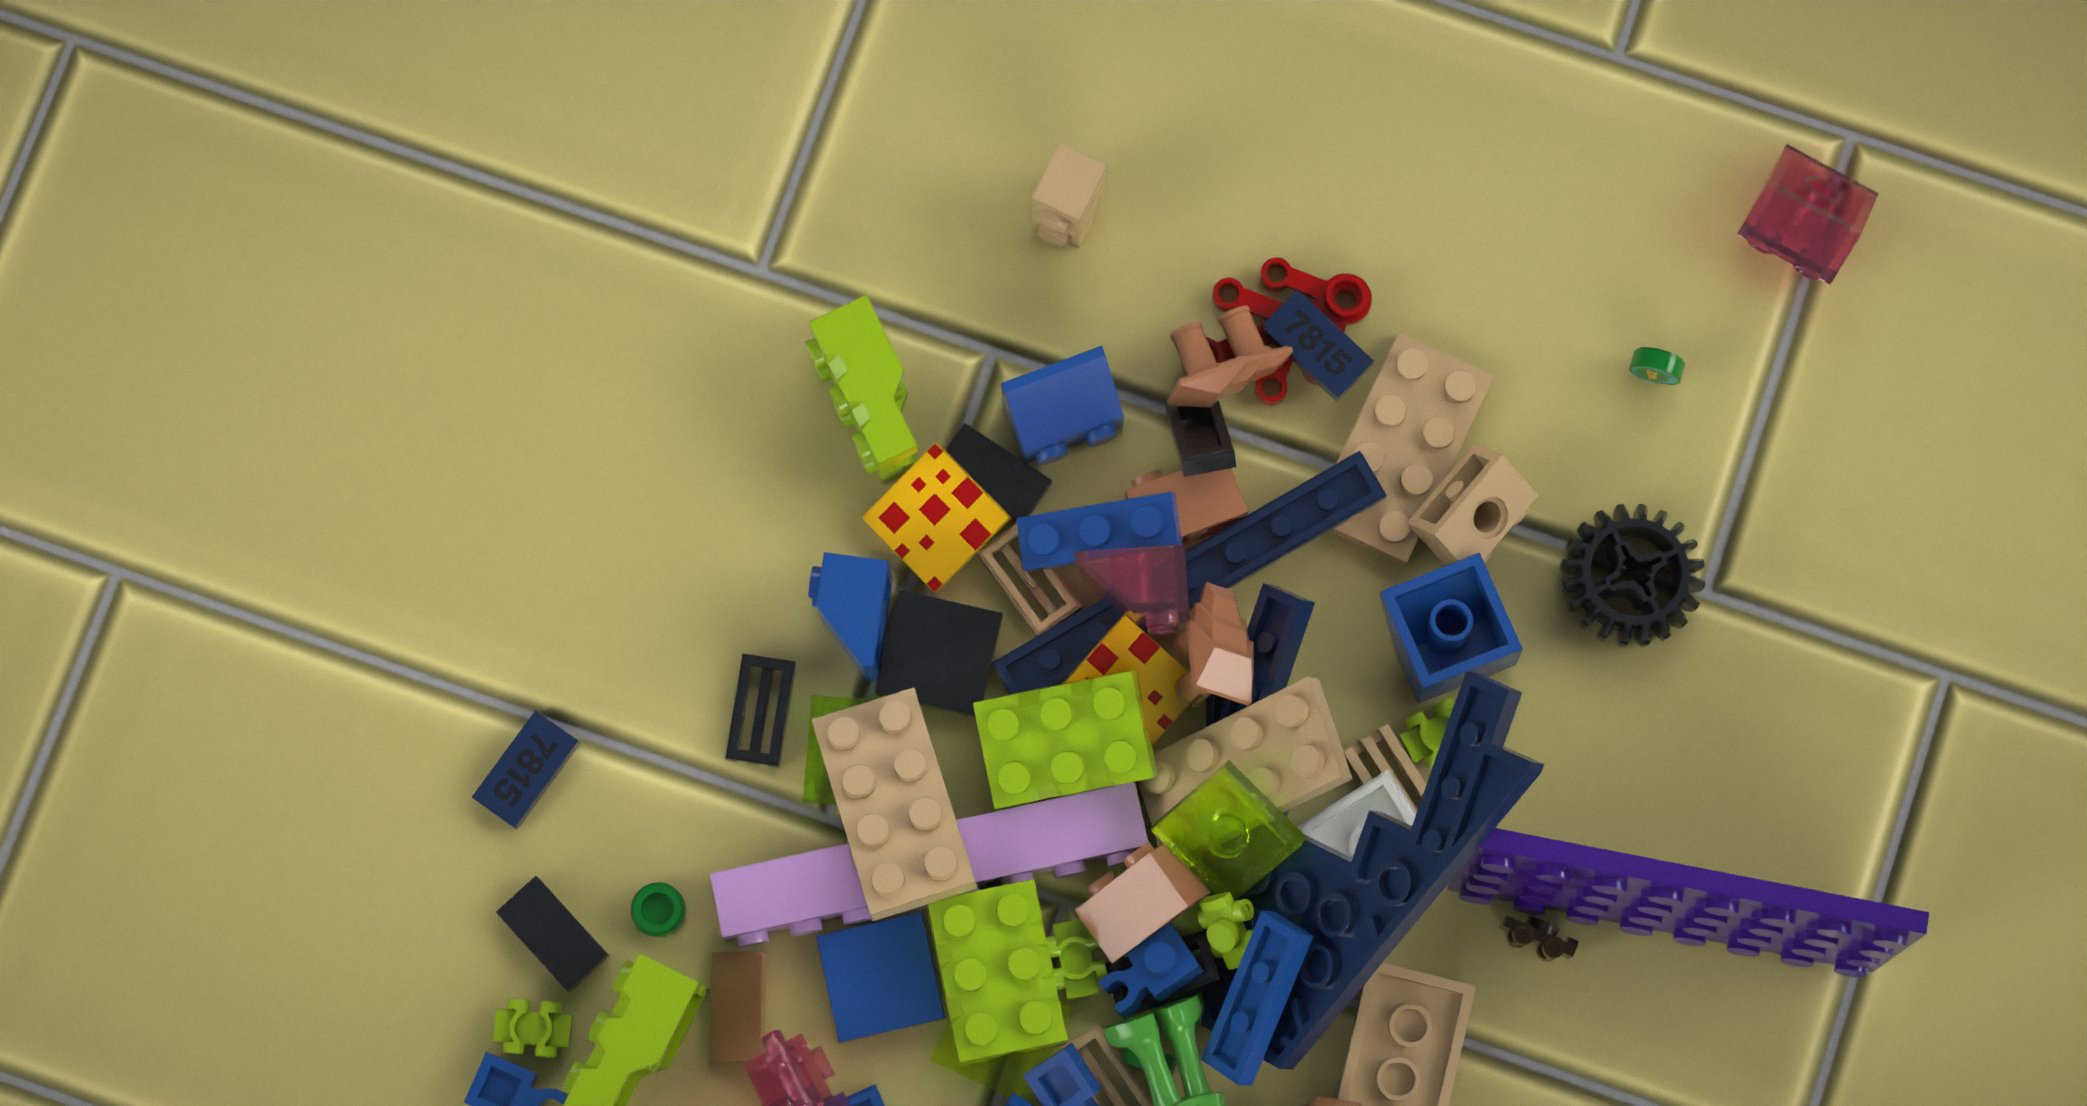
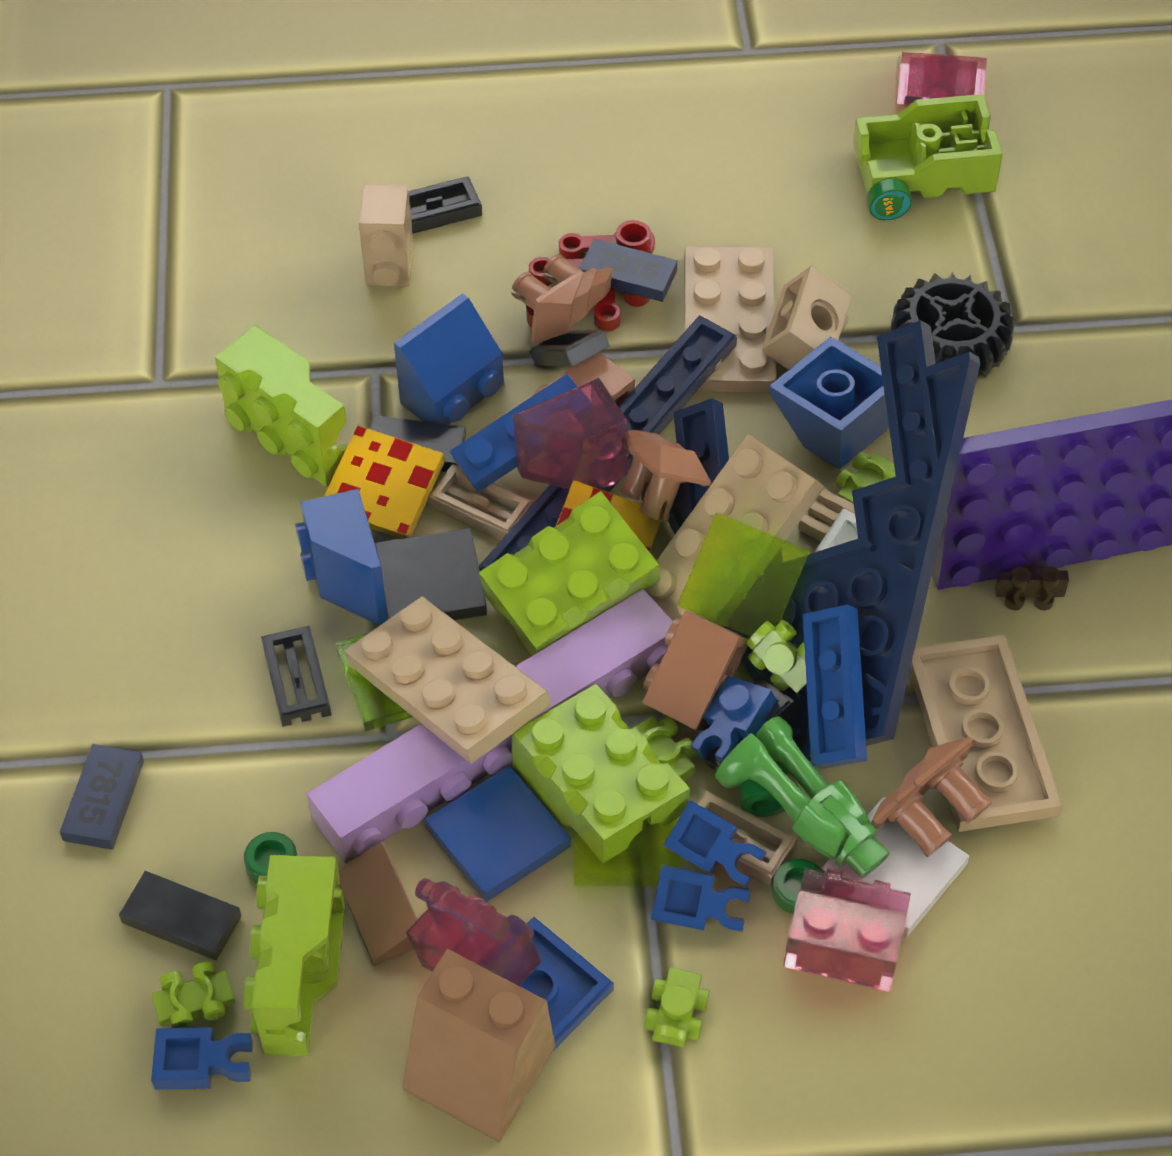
camera: 25 degrees left, 25 degrees down
none -> black tile [409,176,482,234]
none -> lime piece [853,94,1003,198]

